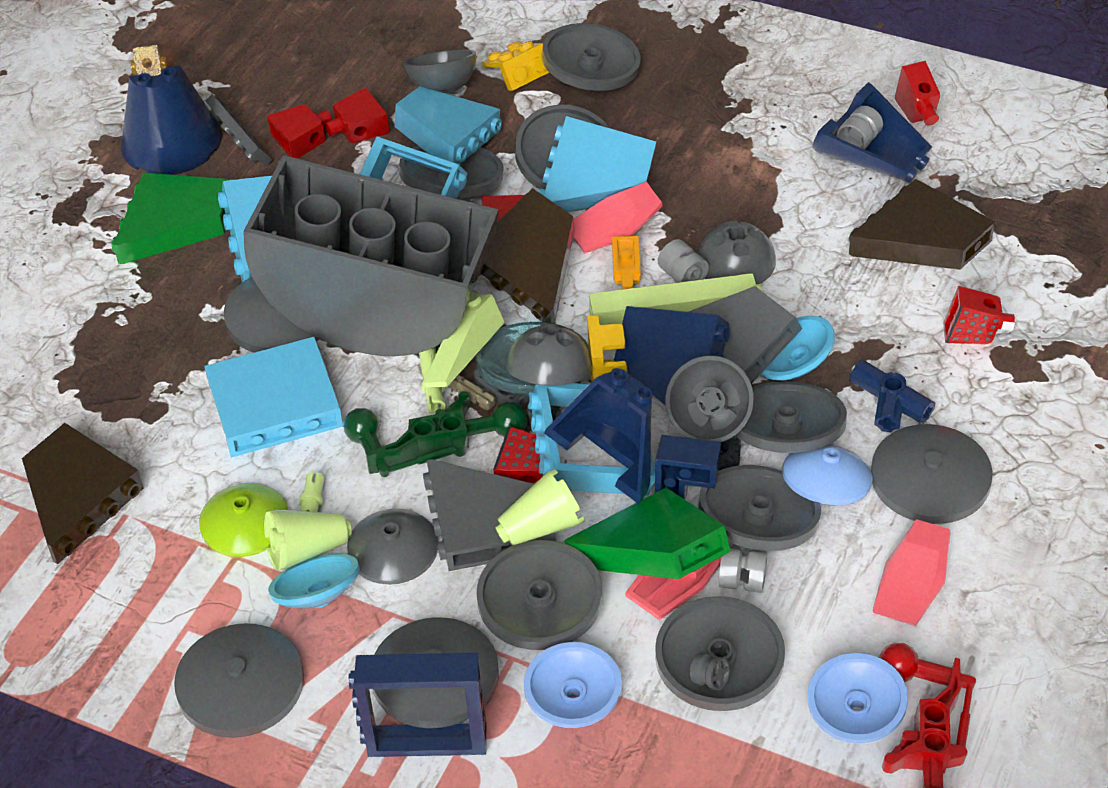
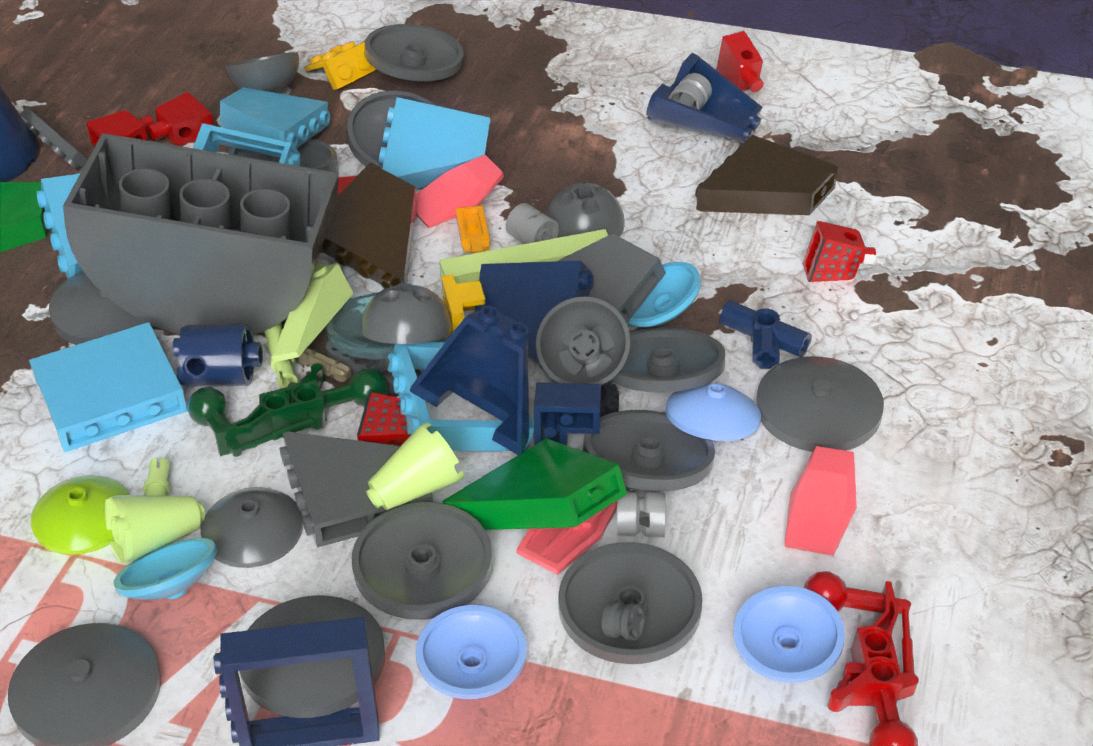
camera: 10 degrees left, 5 degrees down
none -> dark blue cylinder [173,324,263,387]

